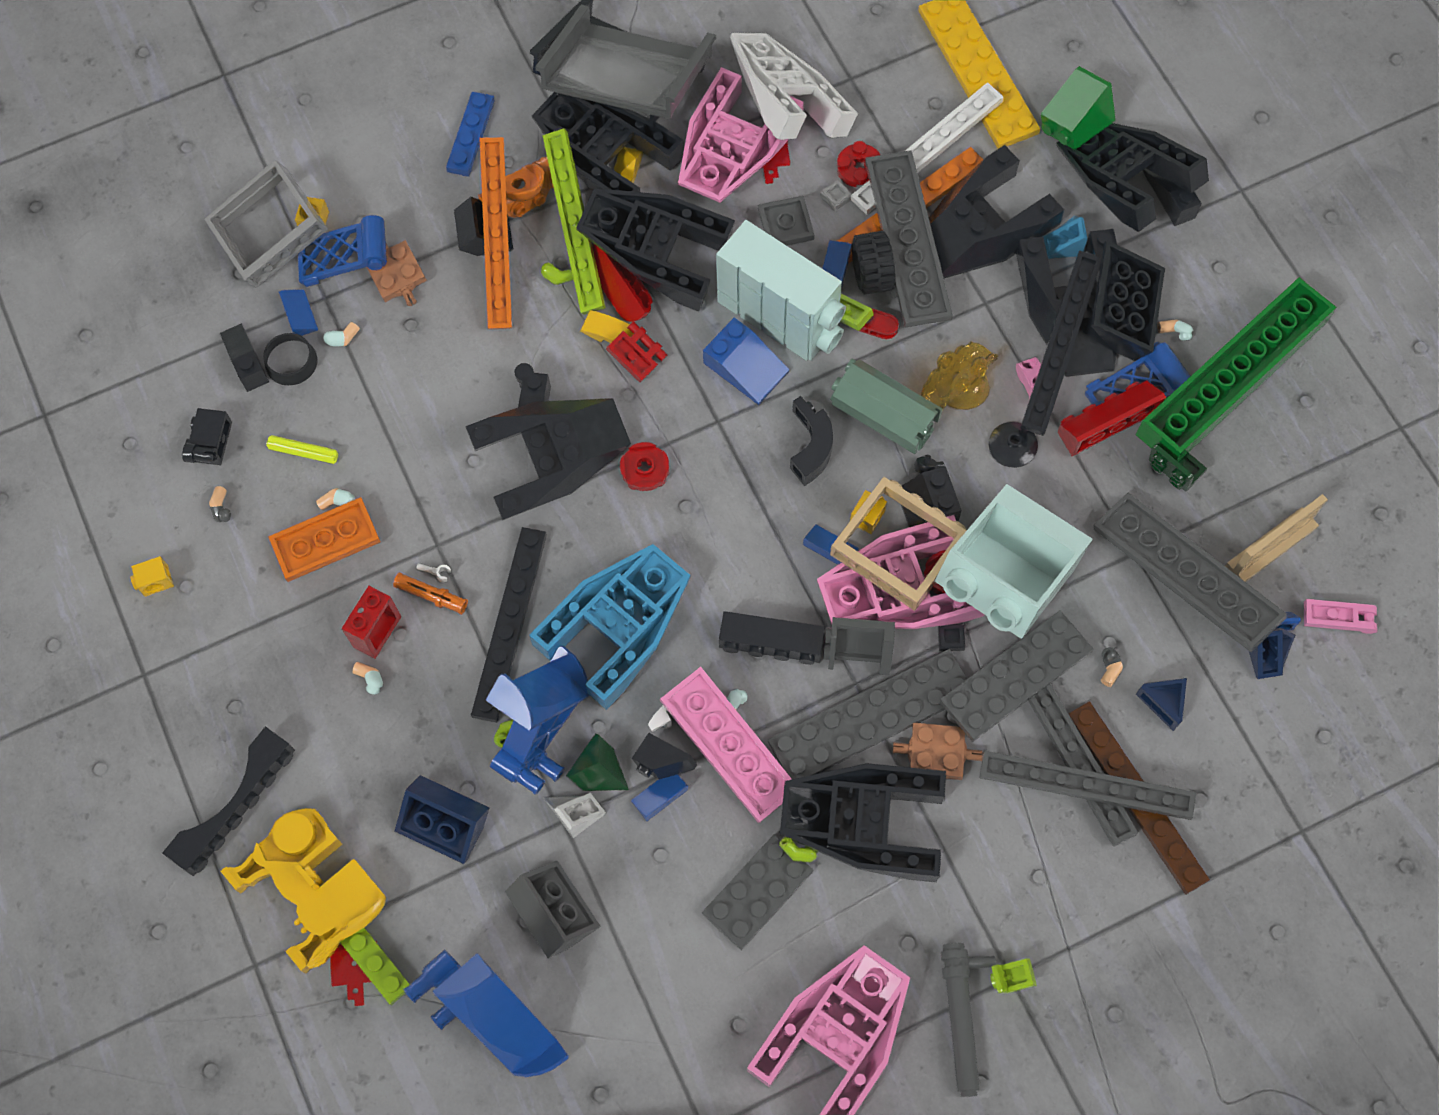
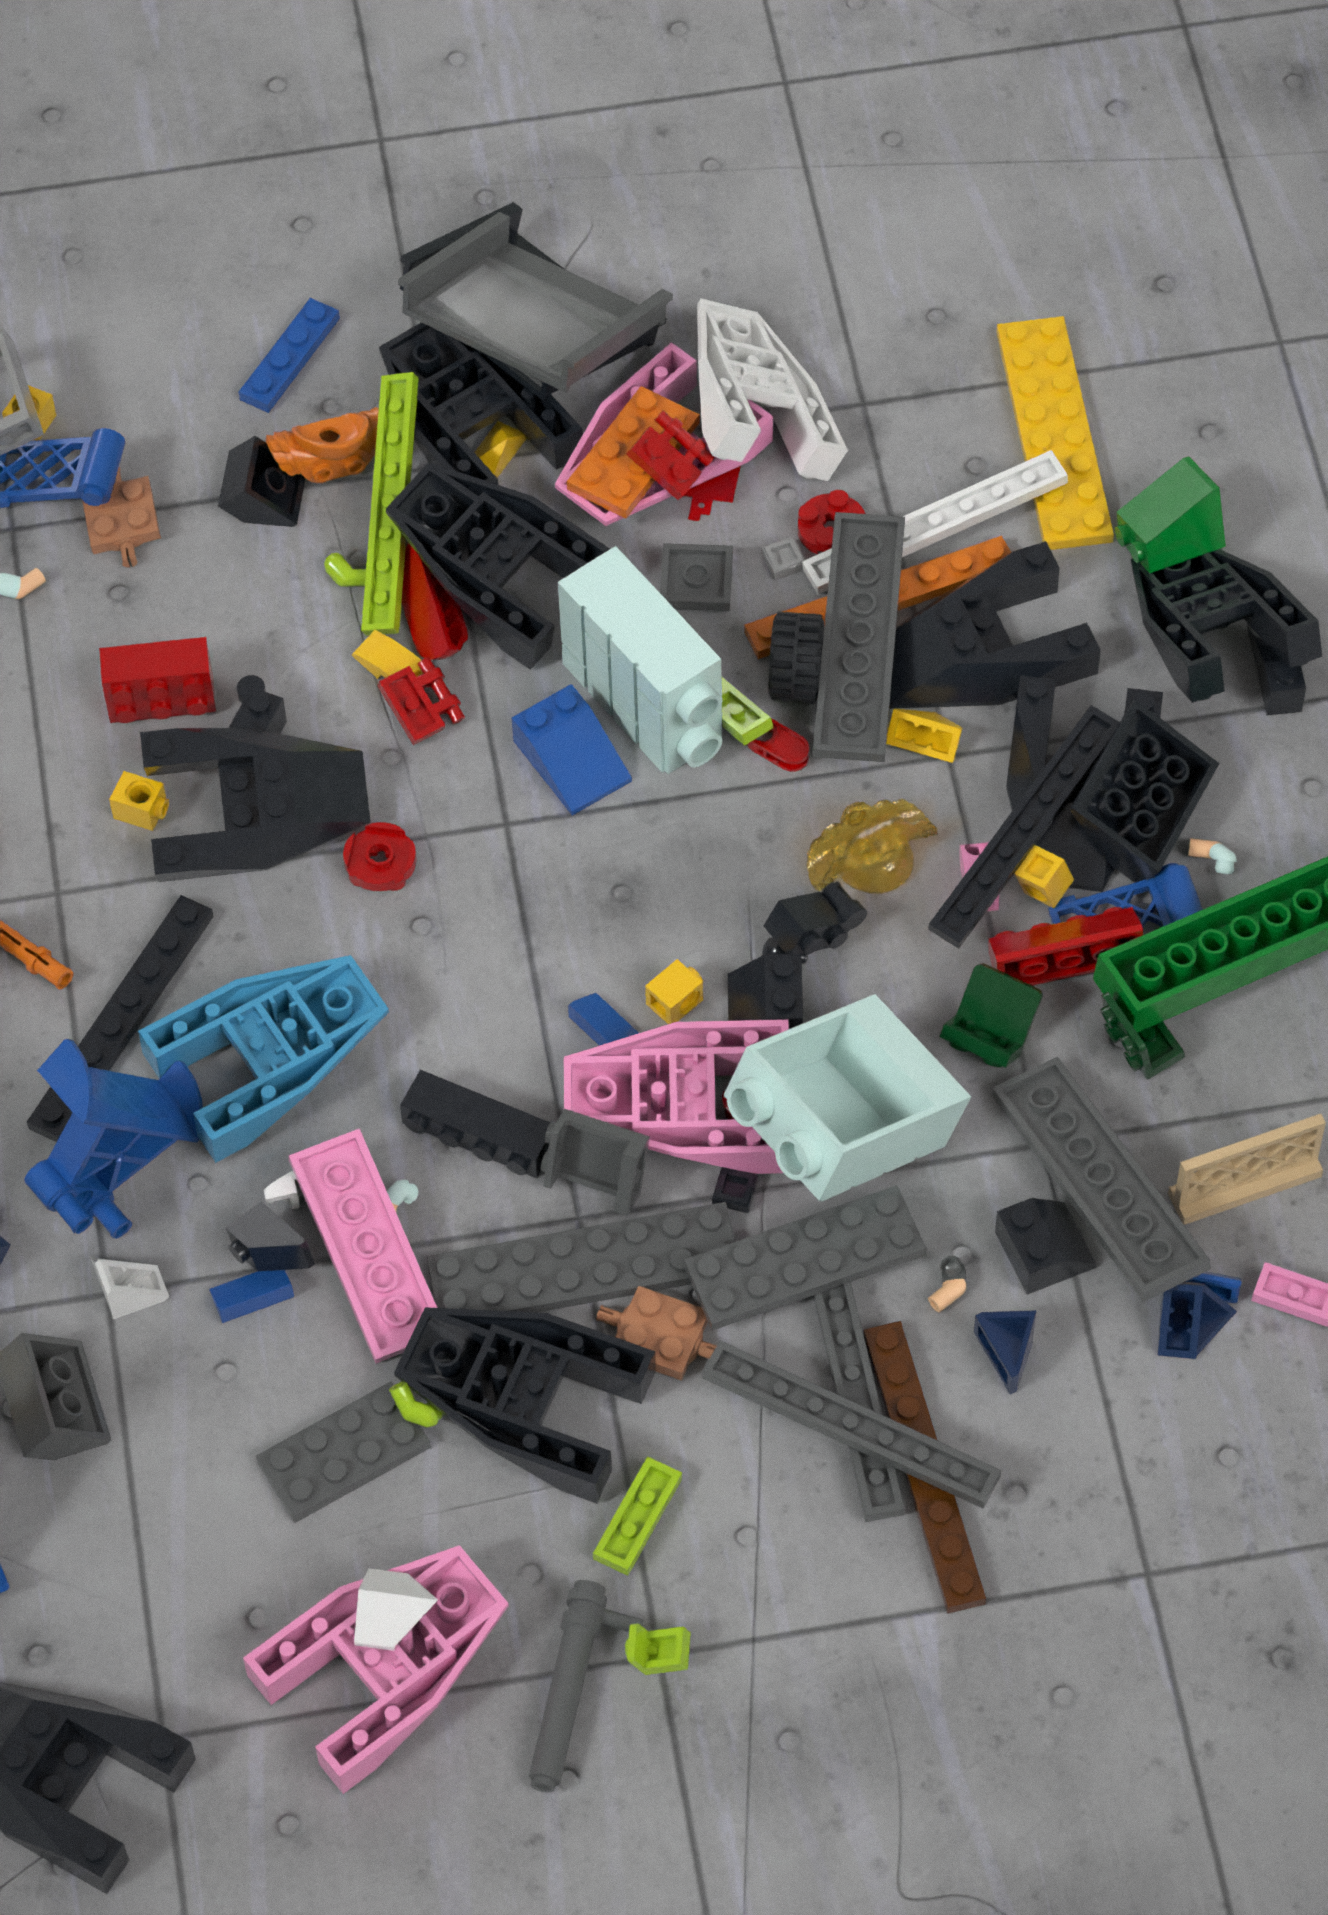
camera: 15 degrees right, 10 degrees down
white hand [417,563,451,583] -> none
orange plate [480,137,512,329] -> none
dark green slope [566,733,629,791] -> none
black arch [790,396,833,486] -> none
blue slope [822,240,852,290] -> none
sand green brick [830,358,942,454] -> none
tan window [830,477,967,611] -> none
black dish [989,422,1038,468] -> none
dark azure slope [1043,215,1087,259] -> none
none -> red brick [99,637,216,723]
none -> yellow brick [109,771,169,831]
none -> white slope [354,1568,438,1651]
none -> orange plate [567,386,700,519]
none -> lime plate [593,1456,682,1576]
none -> red plate [626,410,715,500]
none -> black hinge [763,881,867,954]
none -> yellow slope [886,708,963,763]
none -> dark green bracket [939,963,1043,1068]
none -> black slope [995,1198,1097,1295]
none -> yellow brick [1014,845,1074,908]

